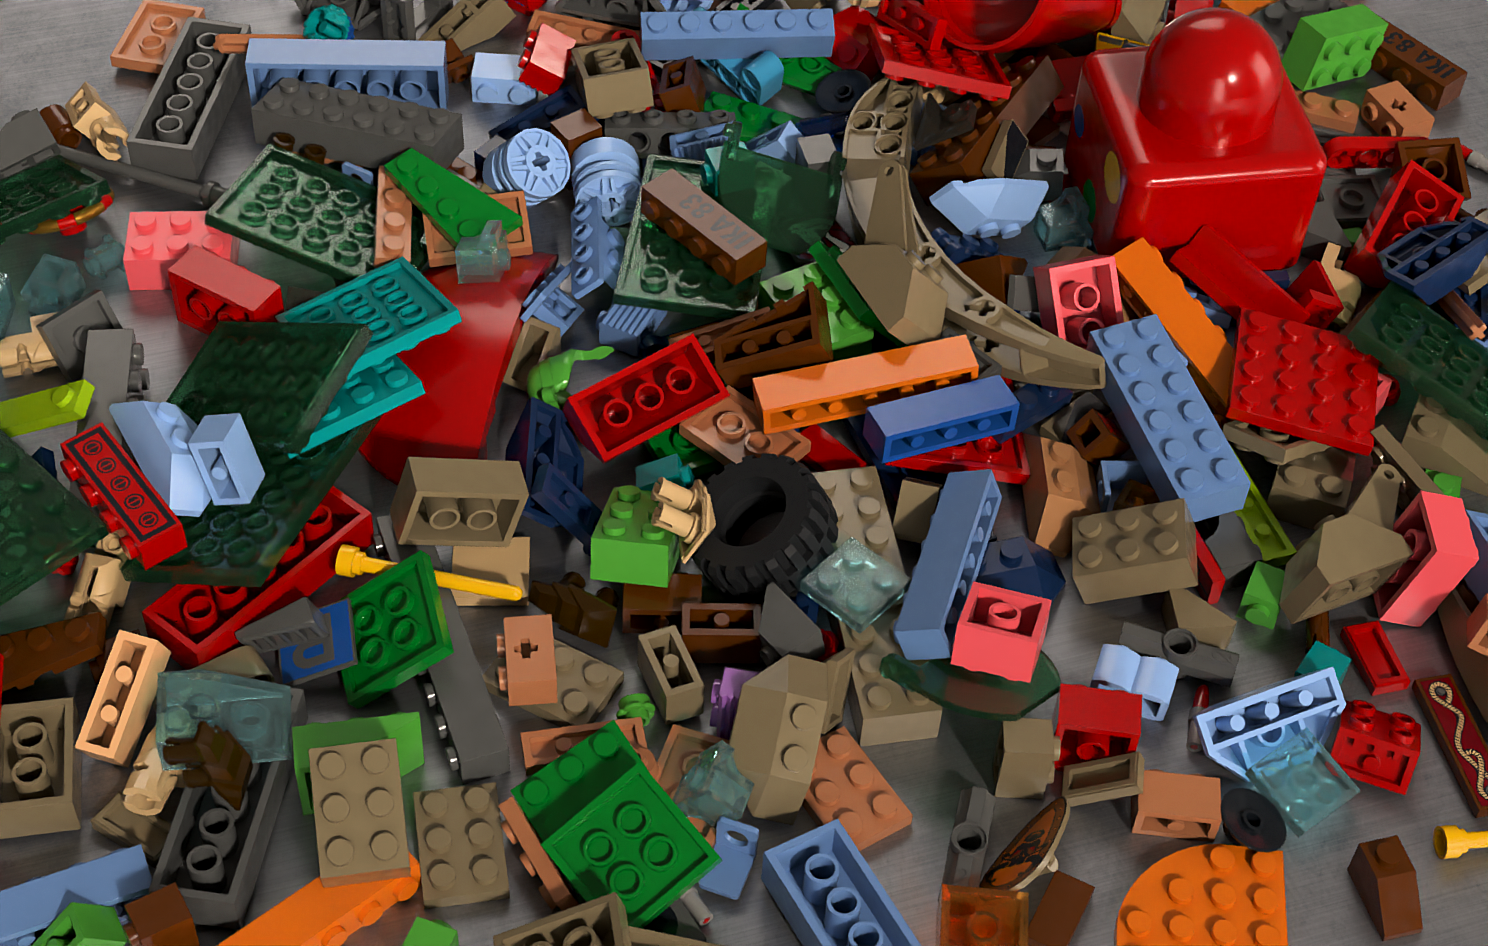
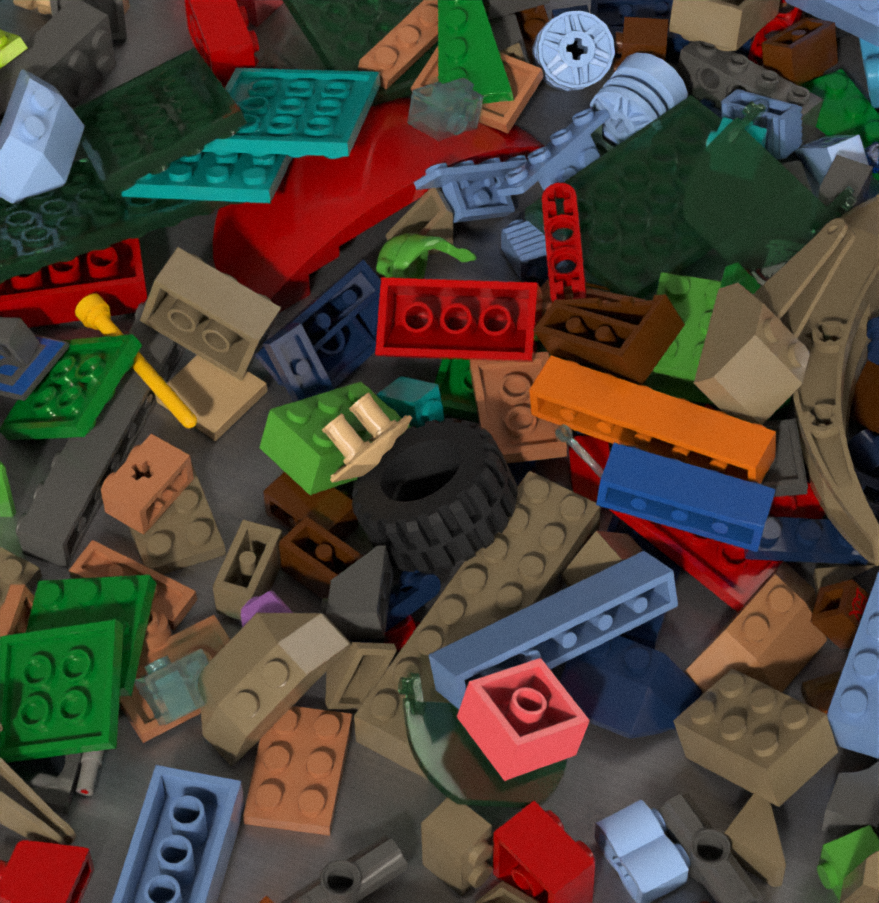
camera: 45 degrees right, 5 degrees up
light blue brick [188,413,265,506] -> none
dark brown connector [528,571,619,648] -> none
bright green plate [616,693,656,727] -> none
reddish brown brick [641,168,767,285] -> none
medium blue bracket [699,816,759,900] -> none
clear light blue plate [800,537,912,634] -> none
medium blue bracket [1096,460,1147,513] -> none
red tile [1195,527,1226,605] -> none
none -> red beam [542,183,587,303]
none -> clear light blue hinge [555,424,604,478]

